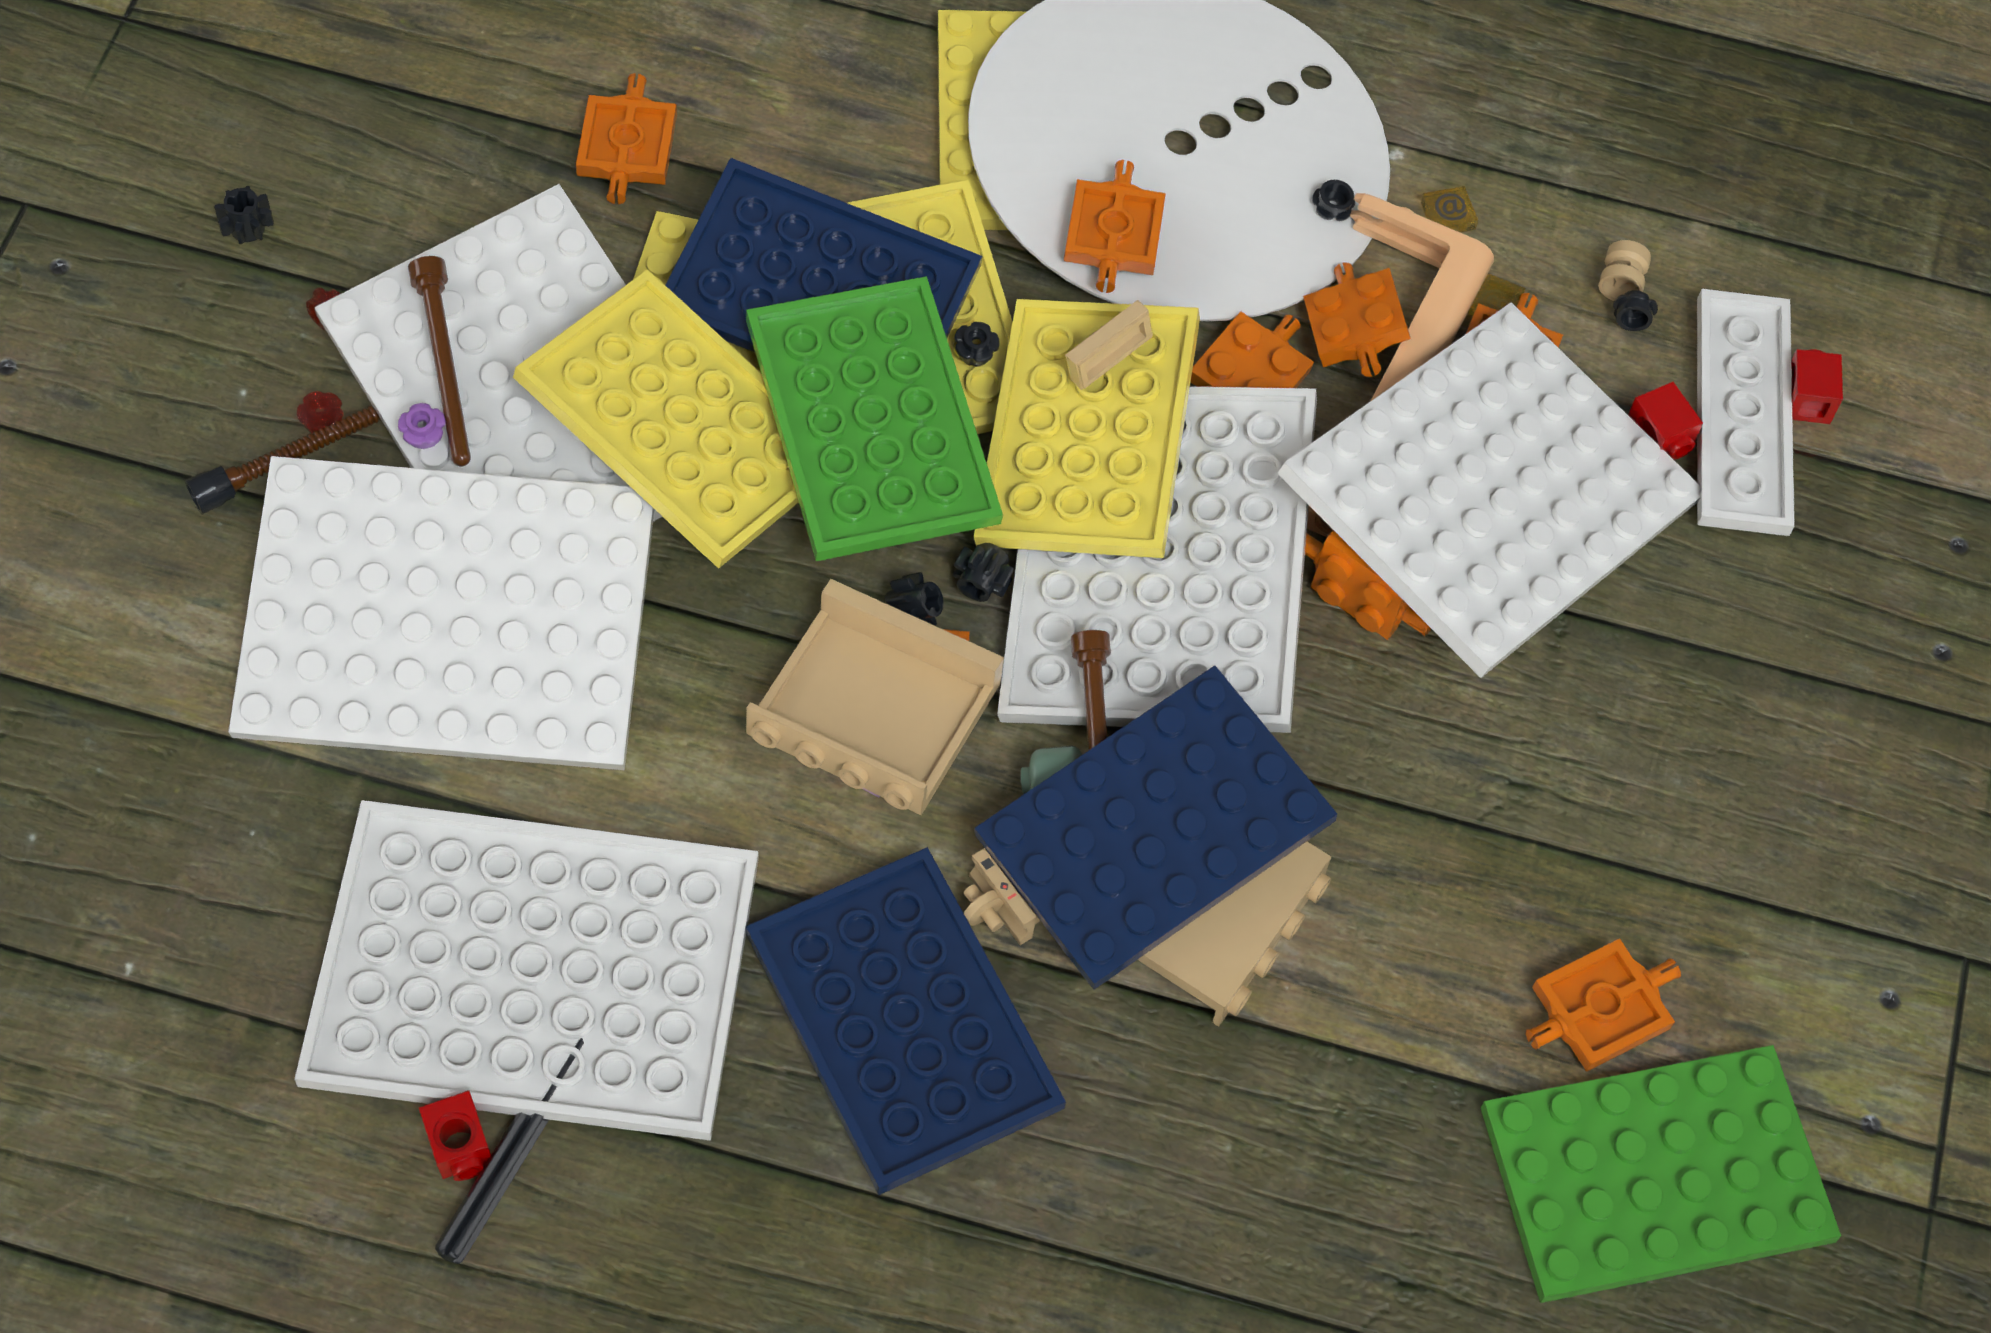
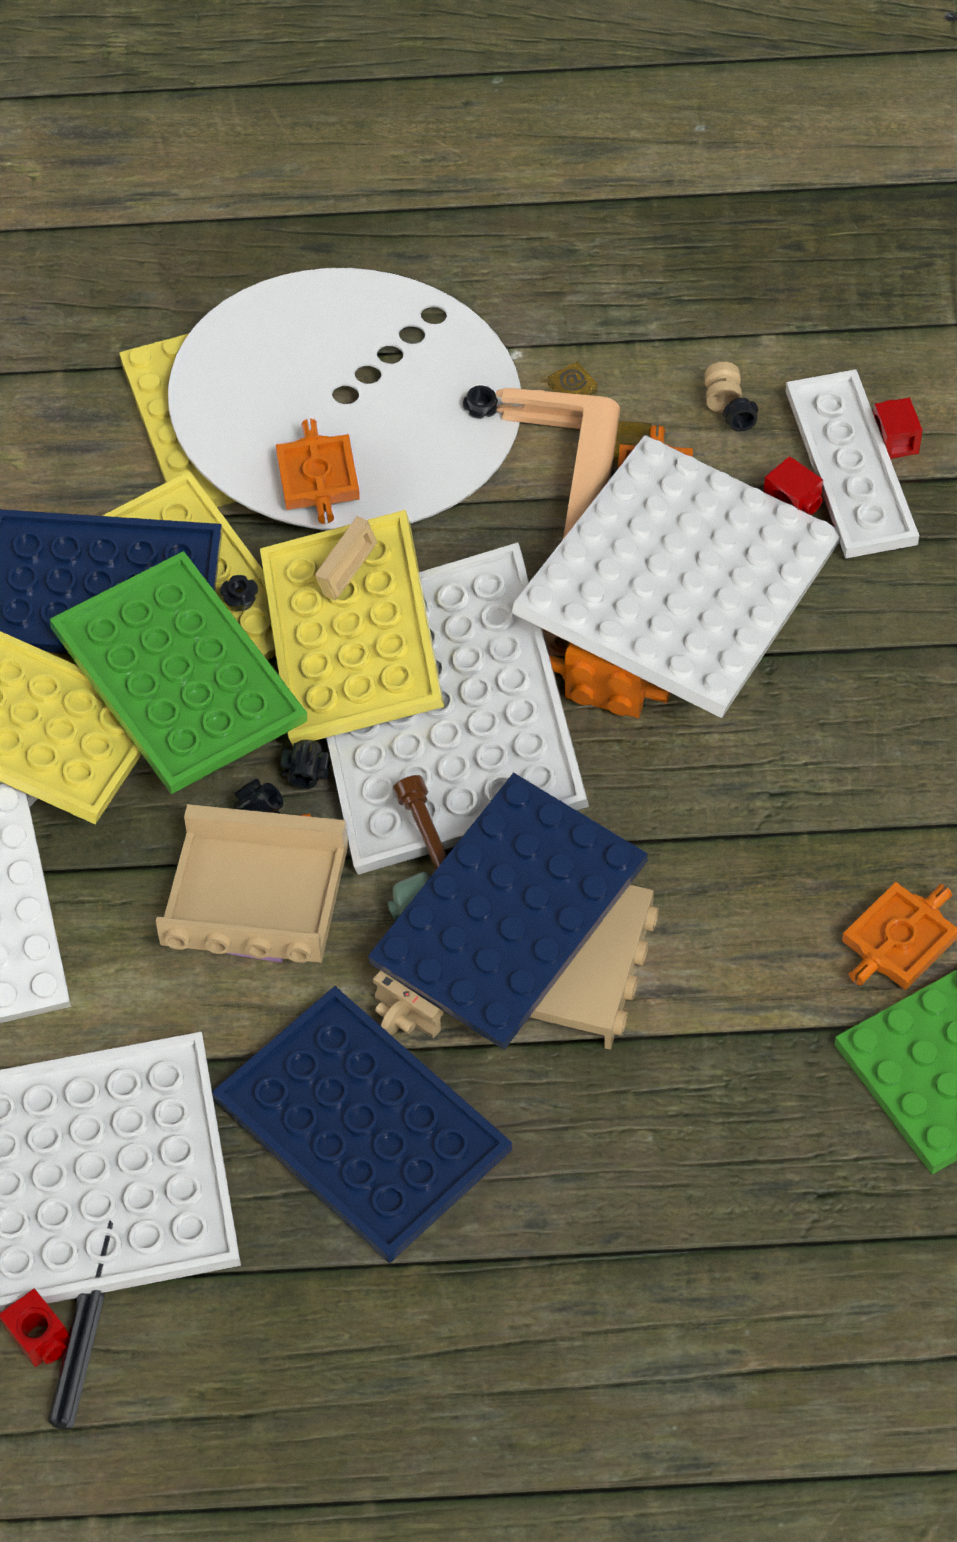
camera: 10 degrees left, 5 degrees down
orange plate [1191,311,1314,388] -> none
orange plate [1303,262,1411,377] -> none

